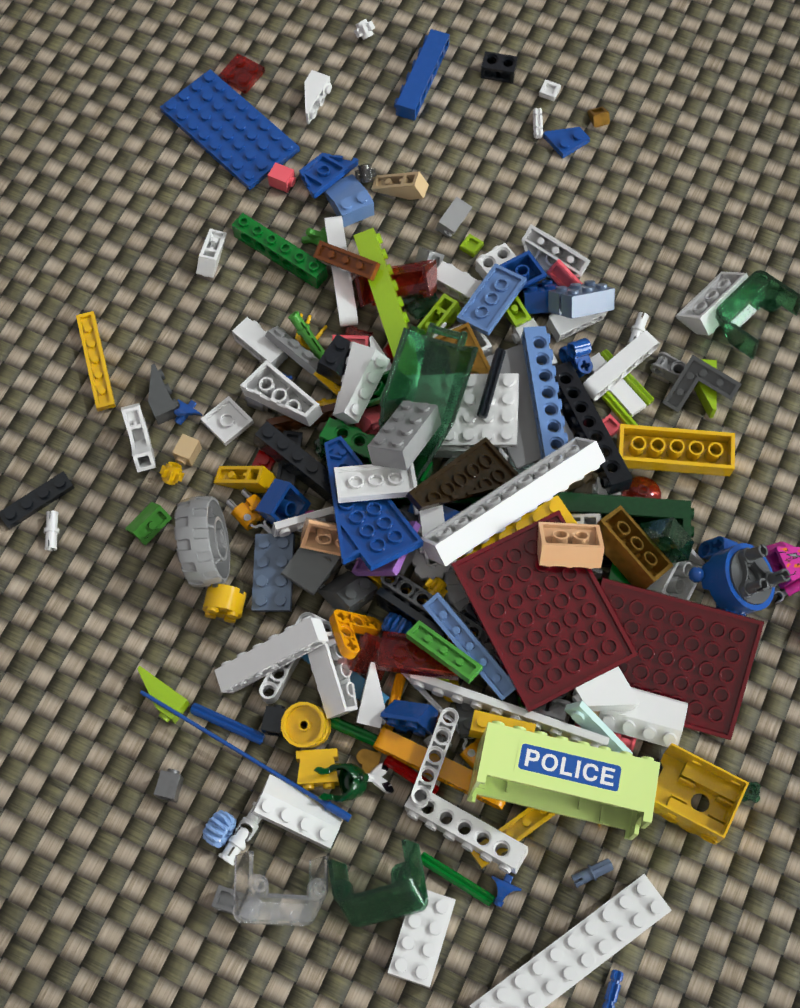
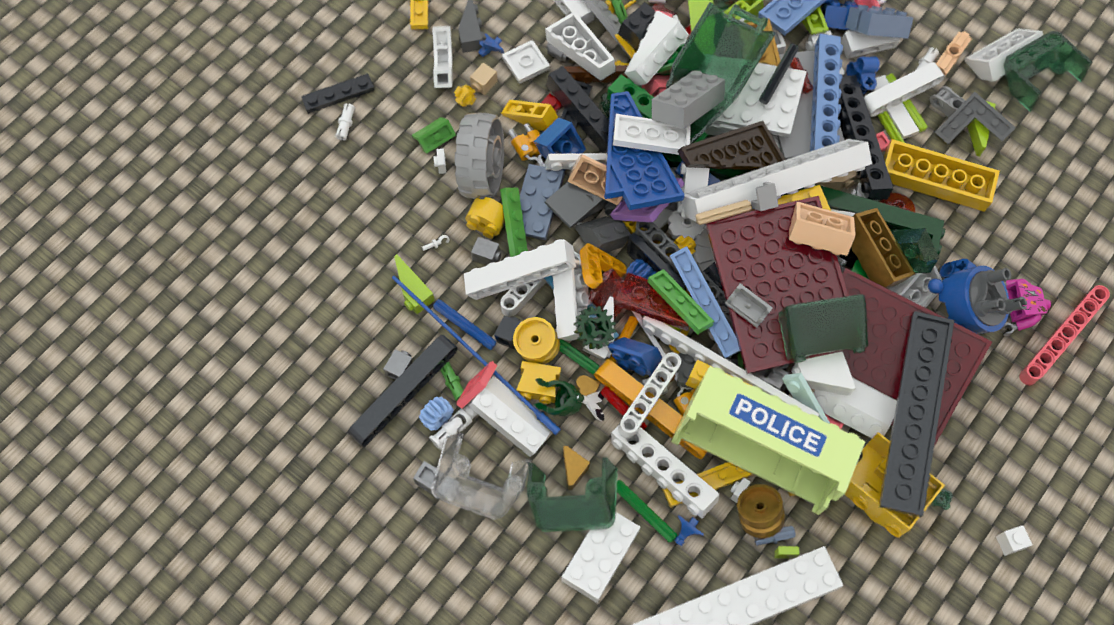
camera: 10 degrees right, 0 degrees up
none -> black beam [348,335,458,447]
none -> white hand [422,235,450,251]
none -> white plate [434,148,446,174]
none -> bright green pin [440,361,464,401]
none -> coral tile [456,361,497,409]
none -> flat silver brick [471,237,502,265]
none -> bright green plate [500,188,528,257]
none -> pearl gold slope [563,446,590,491]
none -> dark green gear [573,306,616,349]
none -> tan axle [695,200,751,225]
none -> light grey hinge [724,284,772,328]
none -> white plate [730,478,750,503]
none -> pearl gold wheel [737,484,785,539]
none -> light grey panel [751,182,778,211]
none -> lime tile [774,546,800,558]
none -> clear green windscreen [778,294,869,363]
none -> clear red pin [790,57,814,94]
none -> black plate [879,311,954,517]
none -> light nougat piece [936,31,972,77]

